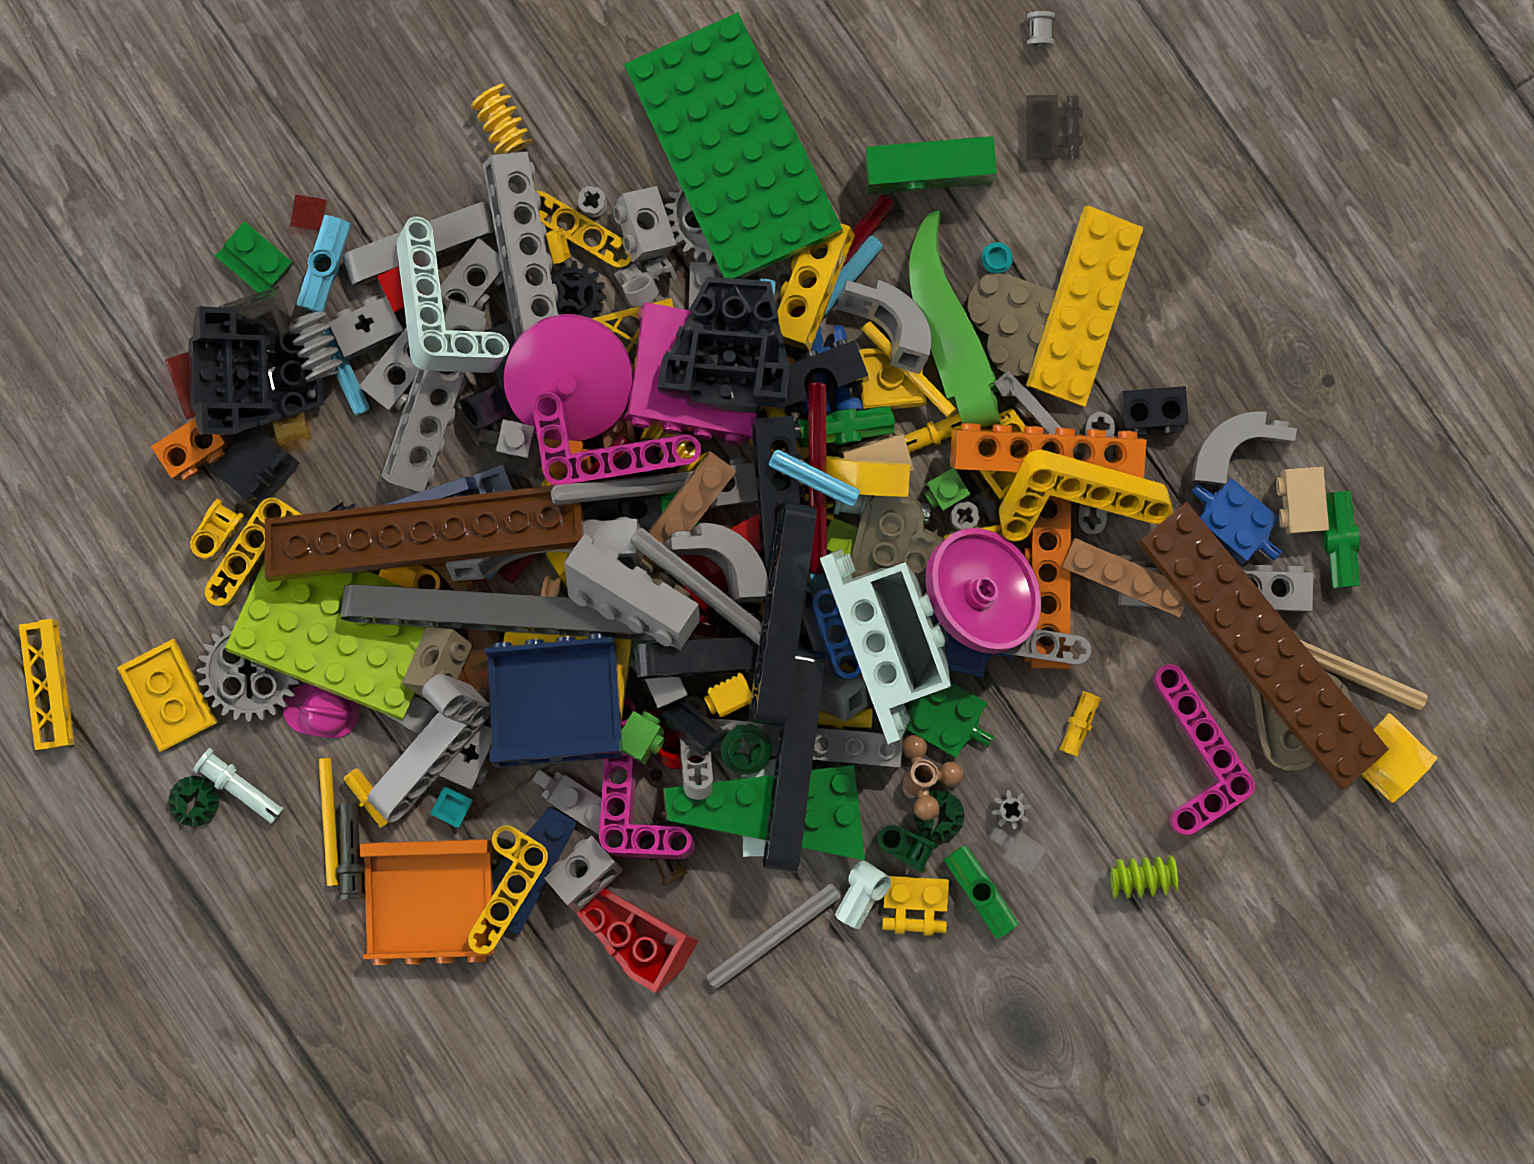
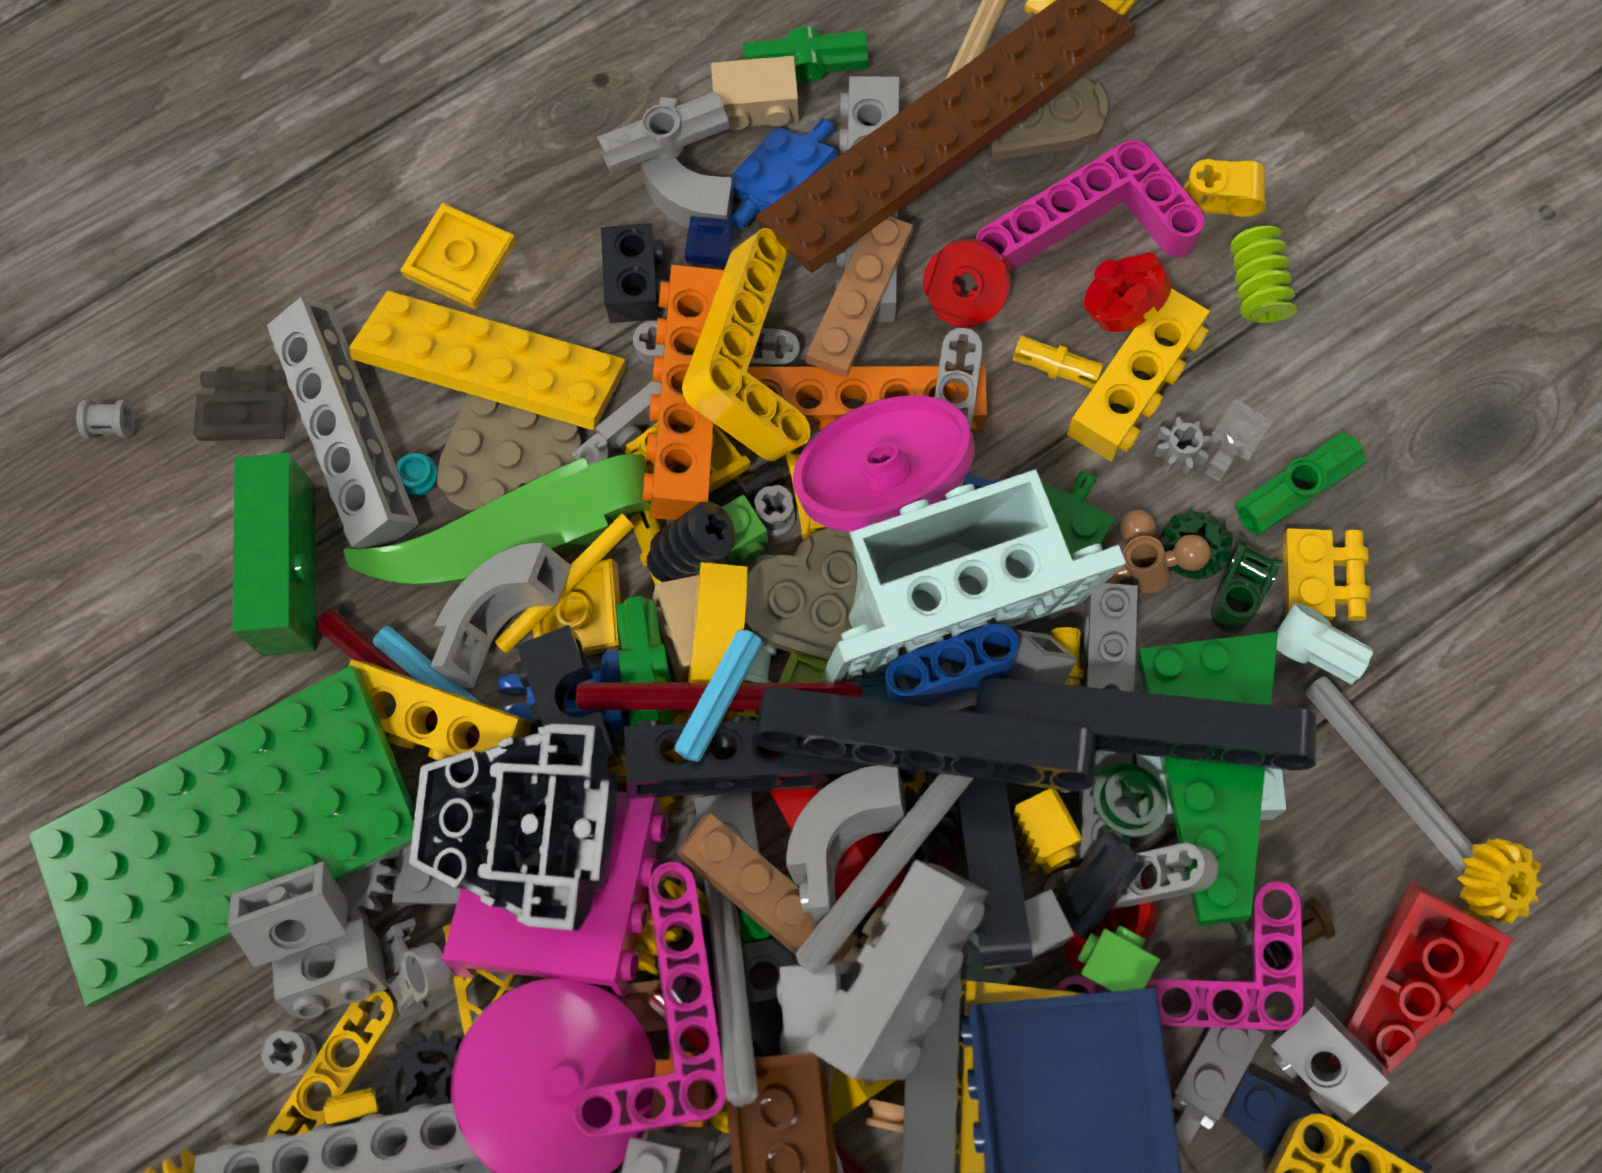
camera: 85 degrees left, 15 degrees down
none -> light grey brick [227,862,348,967]
none -> light grey brick [267,297,419,549]
none -> yellow tile [400,203,517,310]
none -> light grey piece [597,92,730,174]
none -> black piece [647,502,735,582]
none -> clear blue tile [684,216,734,266]
none -> red plate [923,239,1011,328]
none -> yellow brick [1067,288,1210,462]
none -> red plate [1084,252,1172,332]
none -> yellow piece [1183,159,1266,217]
none -> yellow gear [1457,838,1544,923]

